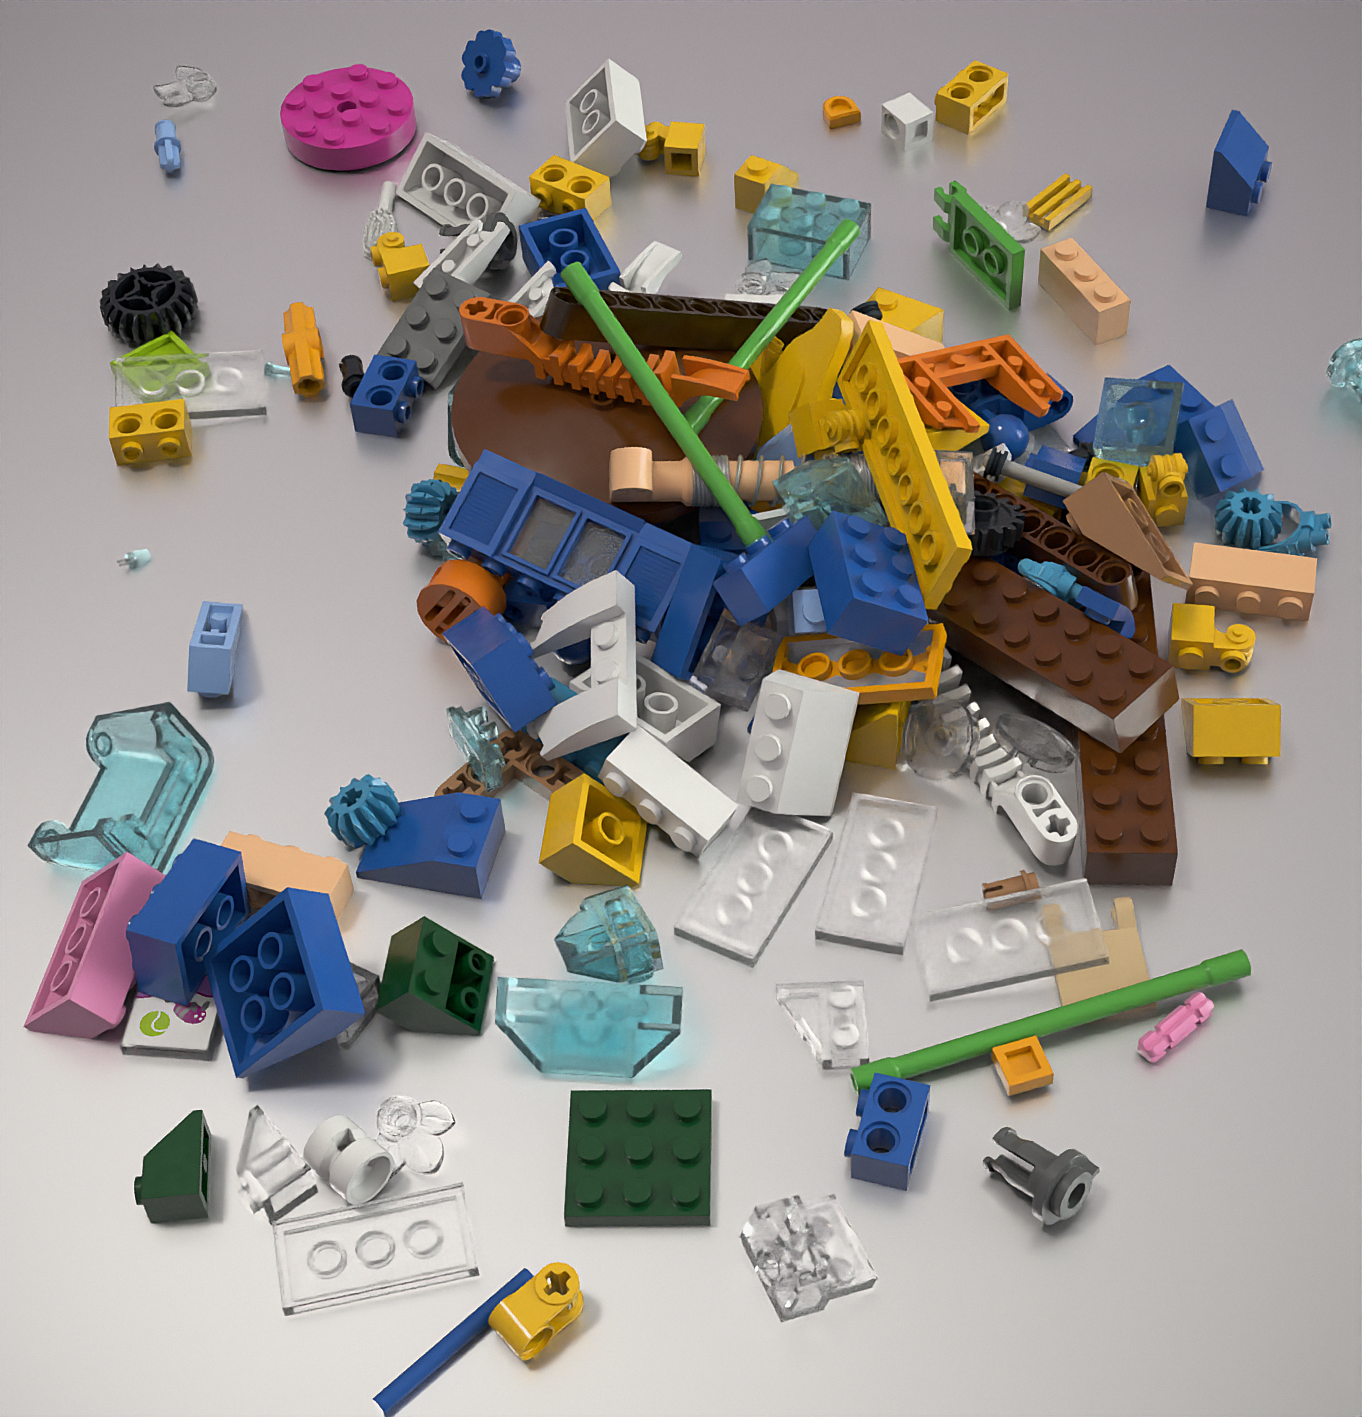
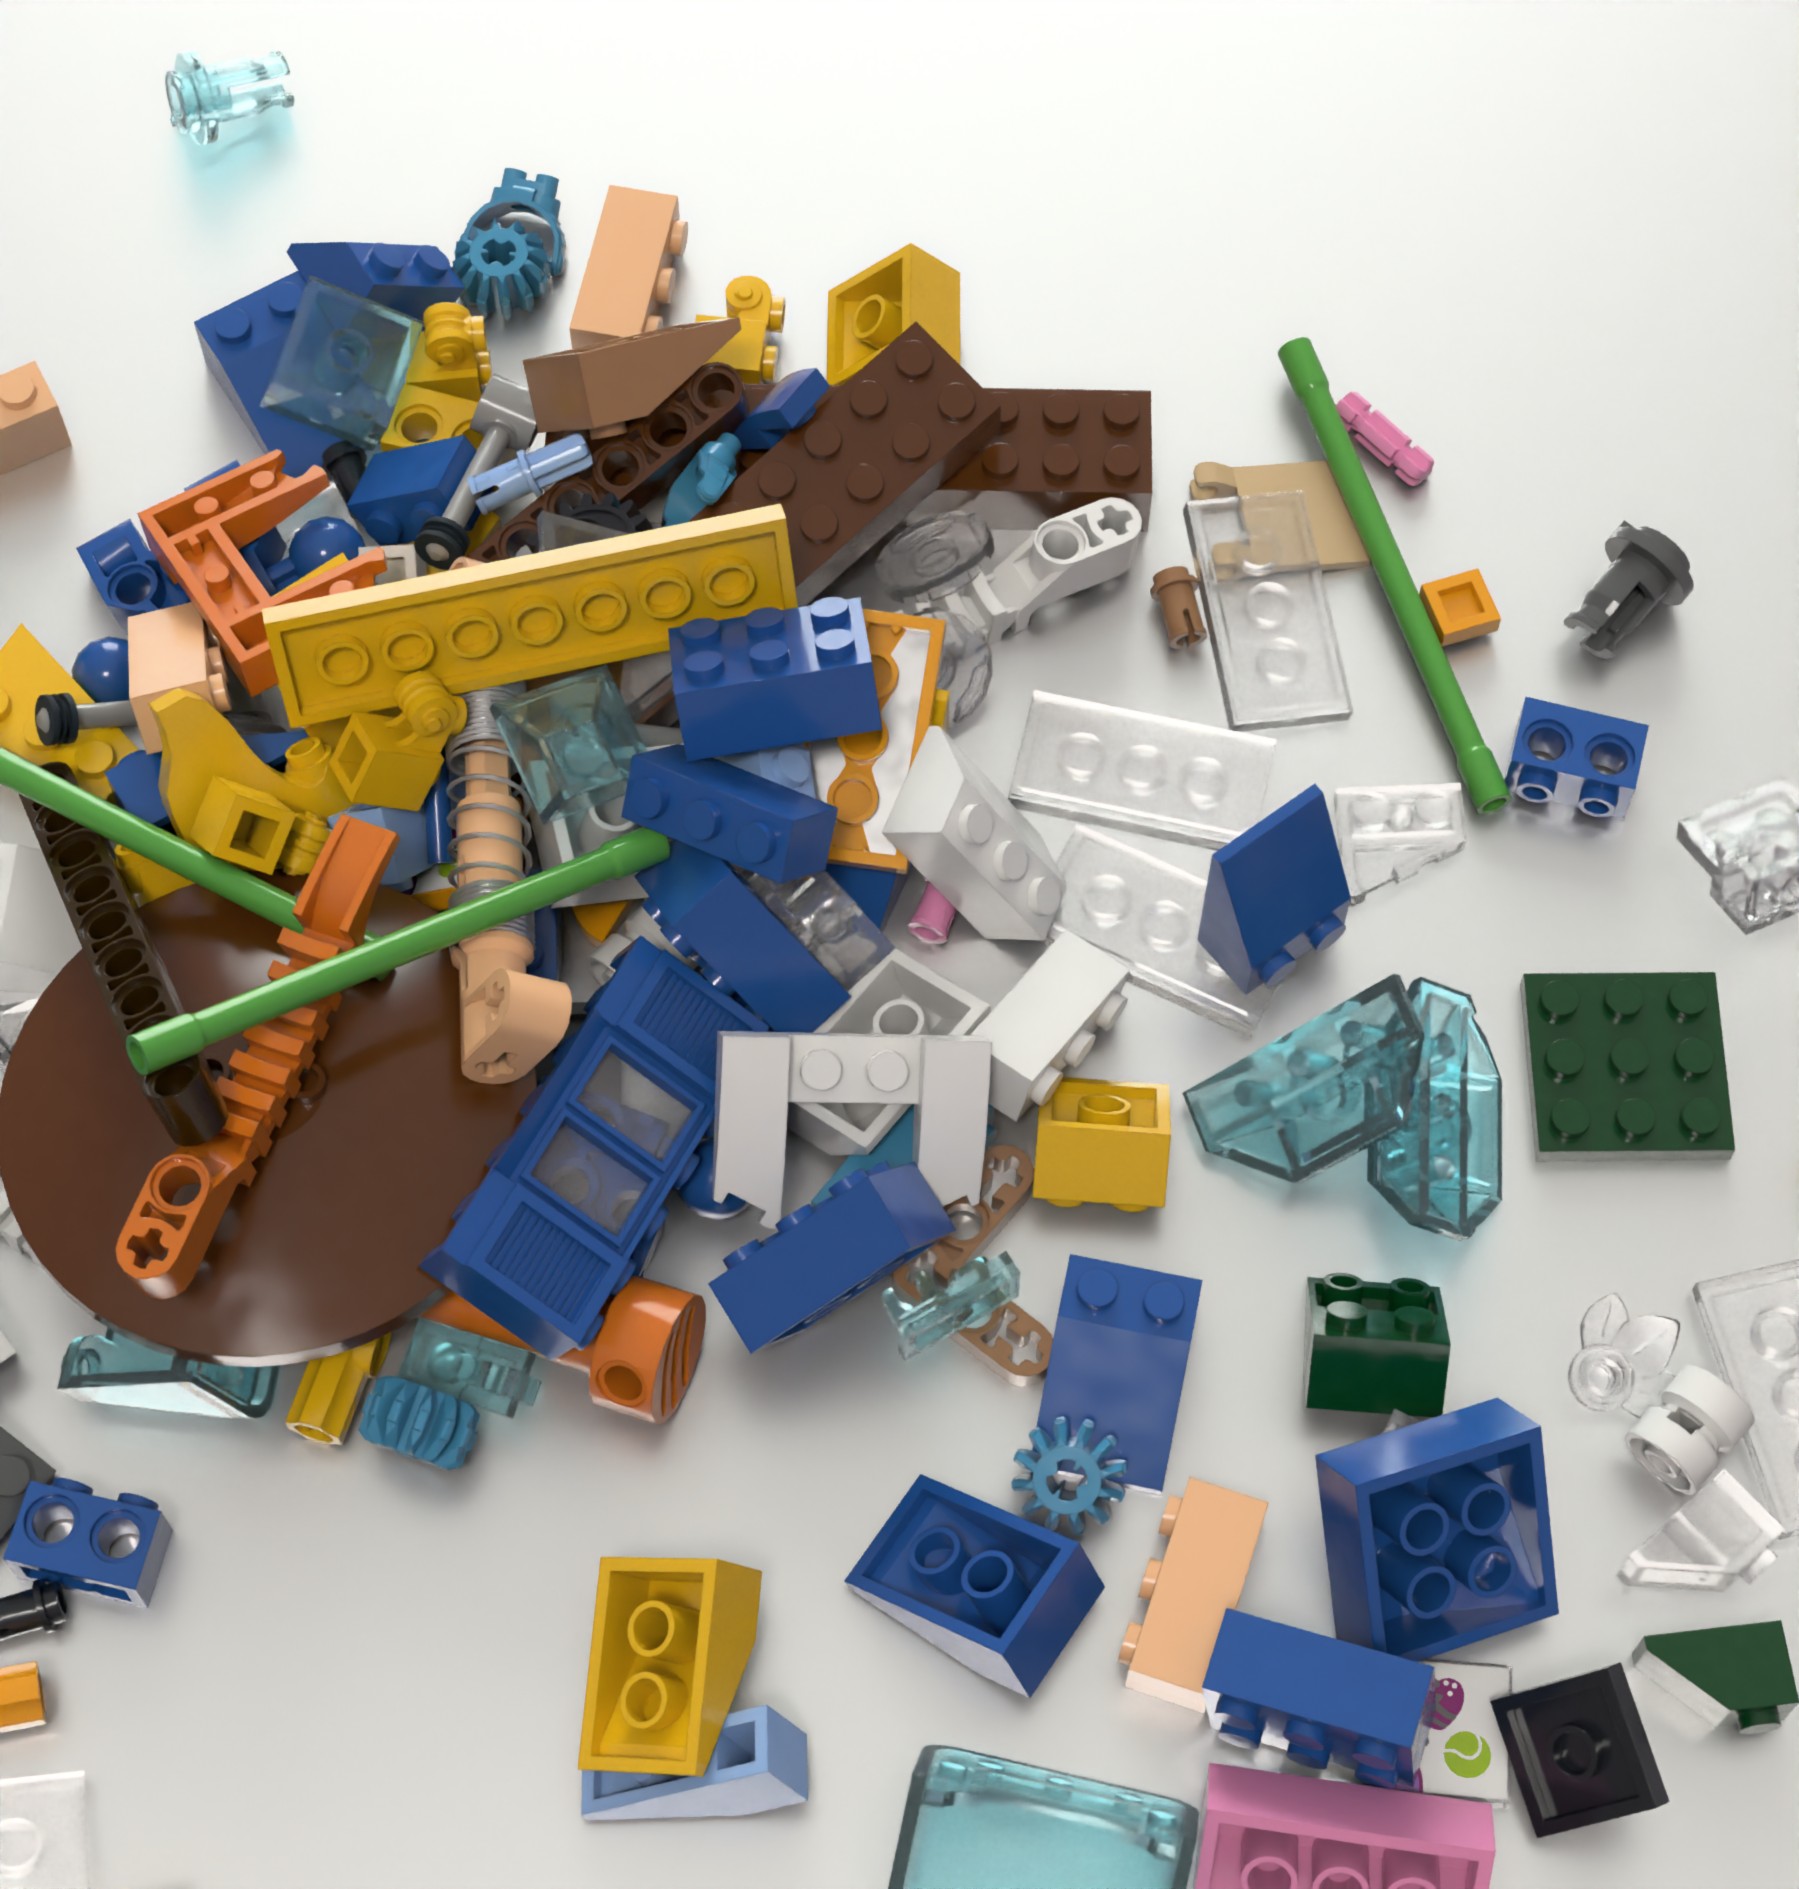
camera: 95 degrees left, 15 degrees up
none -> yellow brick [189,775,332,876]
none -> light blue axle [467,433,593,515]
none -> yellow slope [578,1557,762,1777]
none -> blue slope [844,1474,1105,1698]
none -> blue slope [1197,783,1351,995]
none -> black tile [1490,1662,1670,1838]

